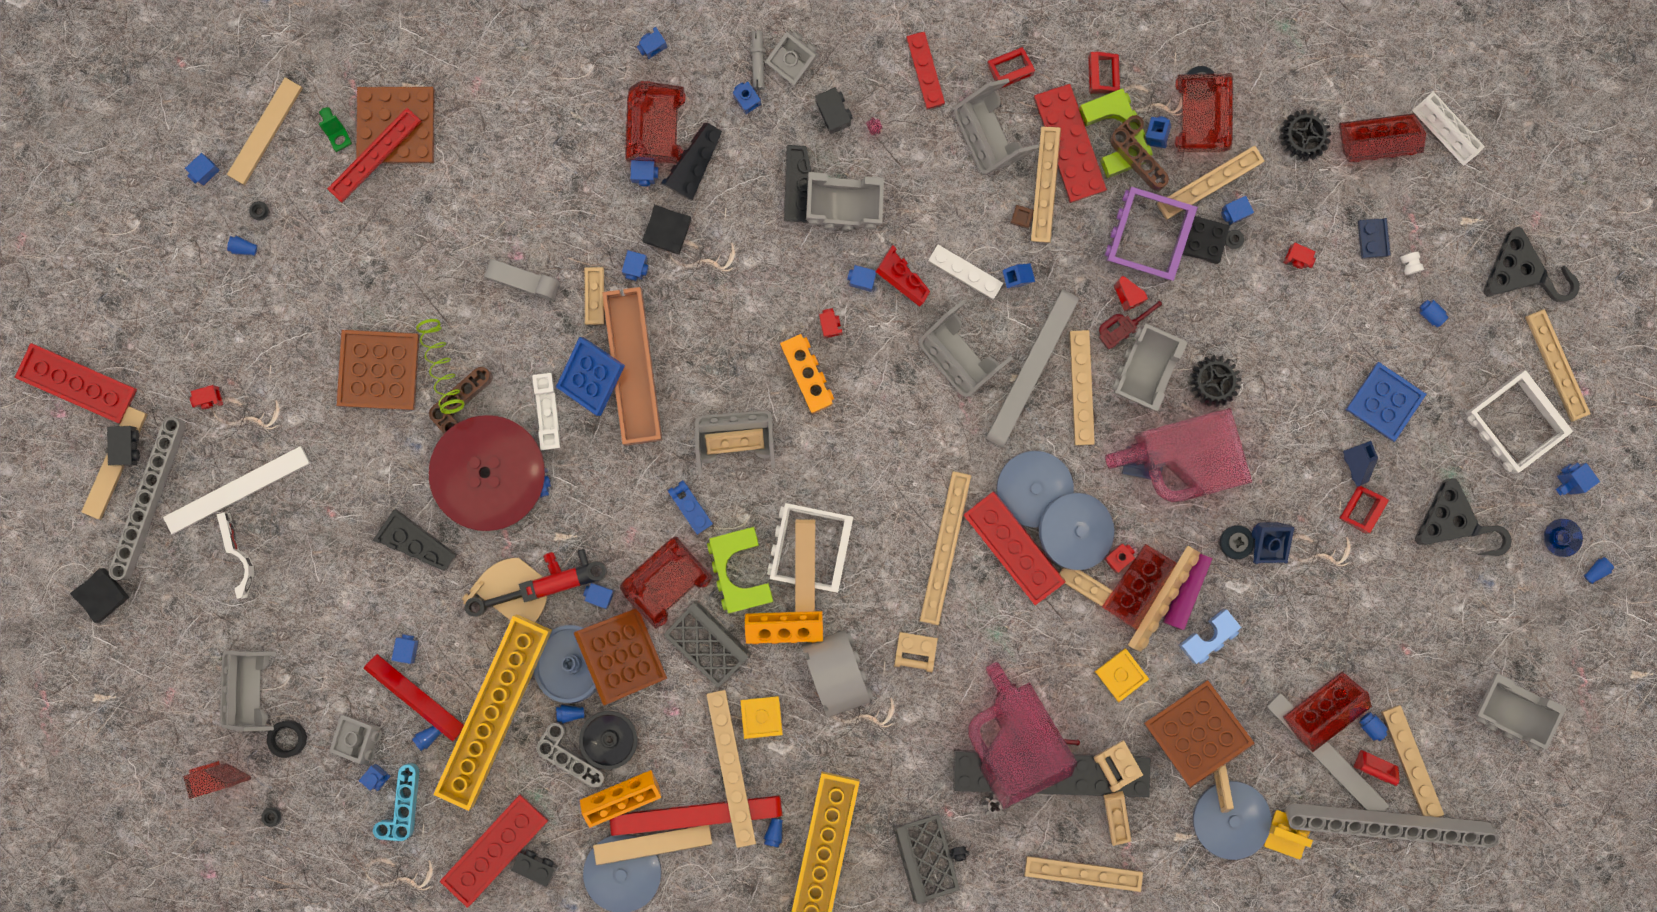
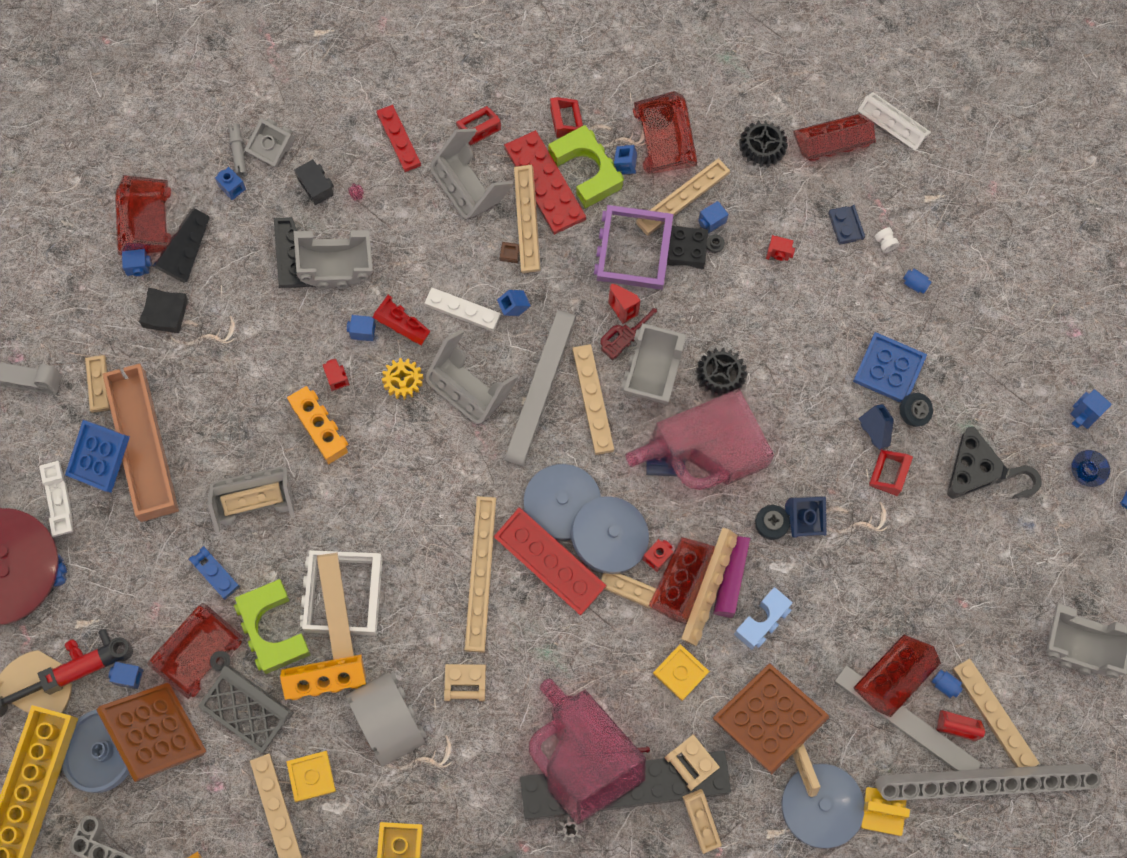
camera: 10 degrees left, 15 degrees down
blue cone [556,705,584,724] -> none
black dish [579,711,638,770] -> none
blue brick [622,250,649,281] -> none
blue brick [636,27,667,59] -> none
reddish brown beam [1110,115,1169,191] -> none
white window [1465,370,1573,474] -> none
black piece [1484,227,1580,303] -> none
tan tile [1525,309,1591,422] -> none
none -> black plate [210,651,230,671]
none -> yellow gear [382,358,423,400]
none -> black wheel [900,393,933,427]

